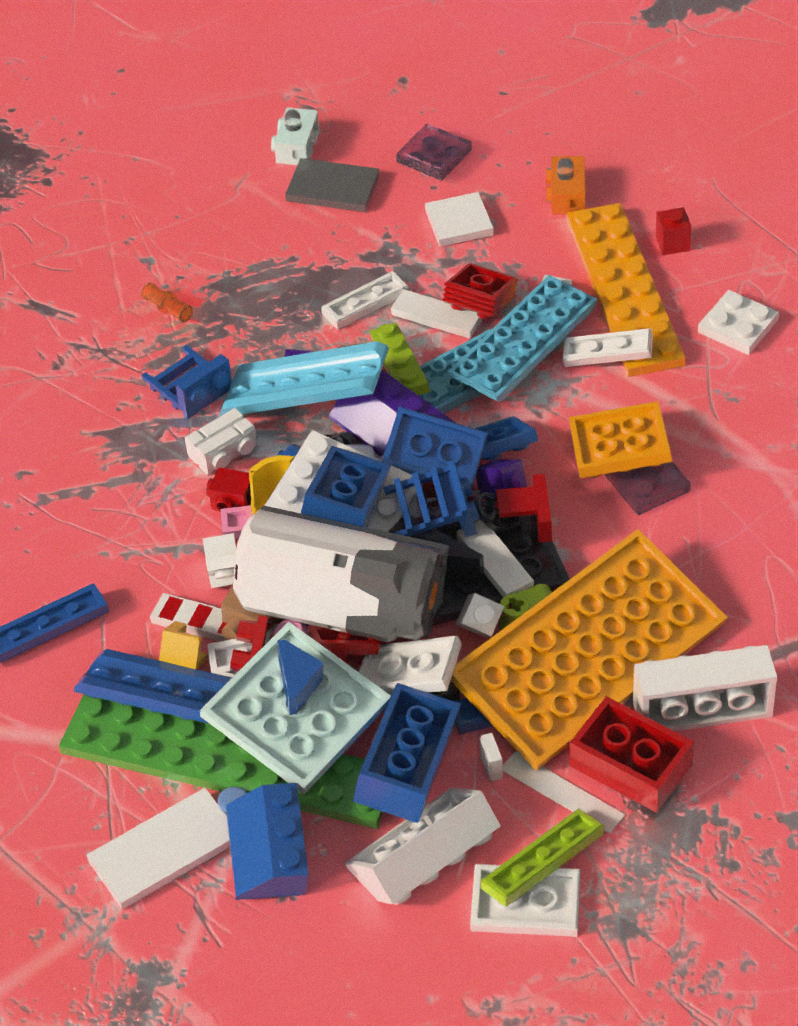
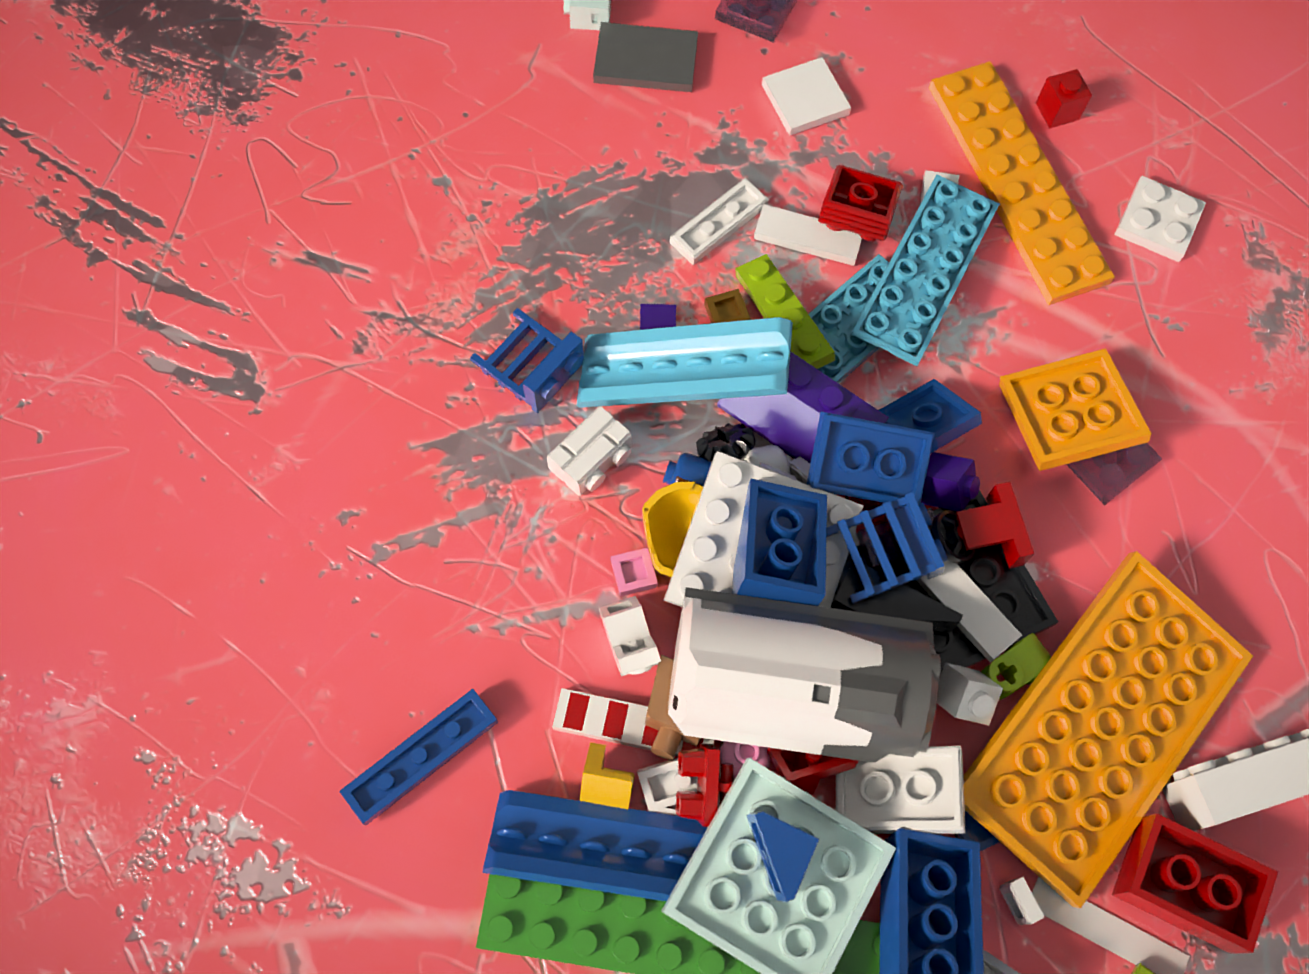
camera: 15 degrees left, 20 degrees up
clear orange pin [141,282,193,322] -> none
red brick [206,467,251,512] -> none
orange piece [546,156,585,214] -> none
white tile [562,328,653,367] -> none

